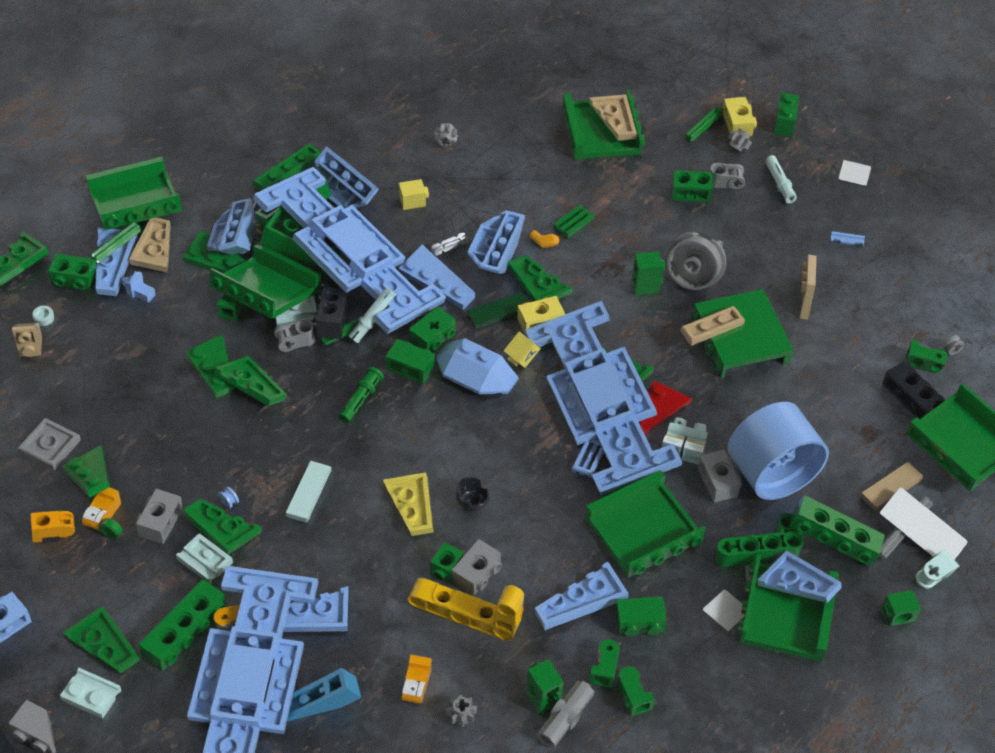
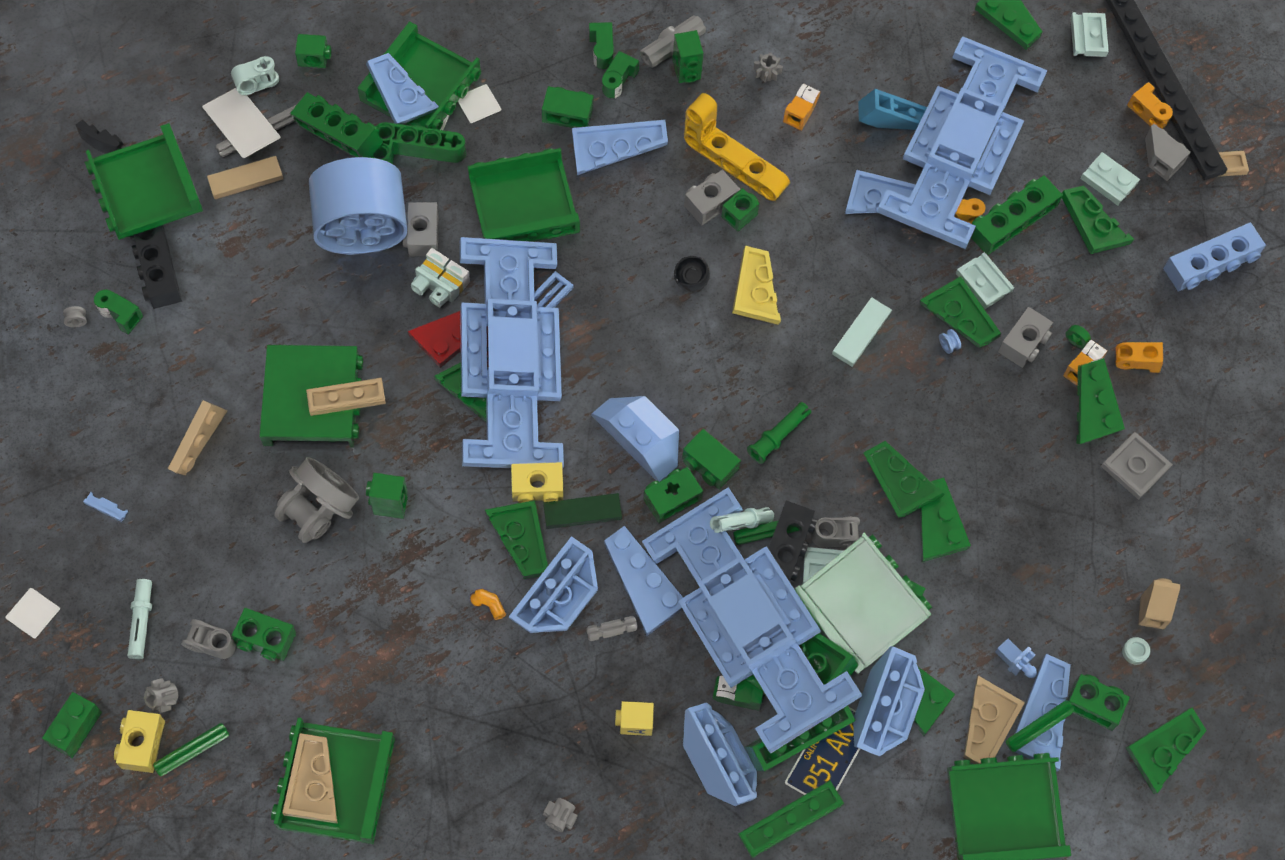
camera: 165 degrees left, 15 degrees up
light yellow brick [504,331,541,368] -> none
green tile [553,204,595,239] -> none

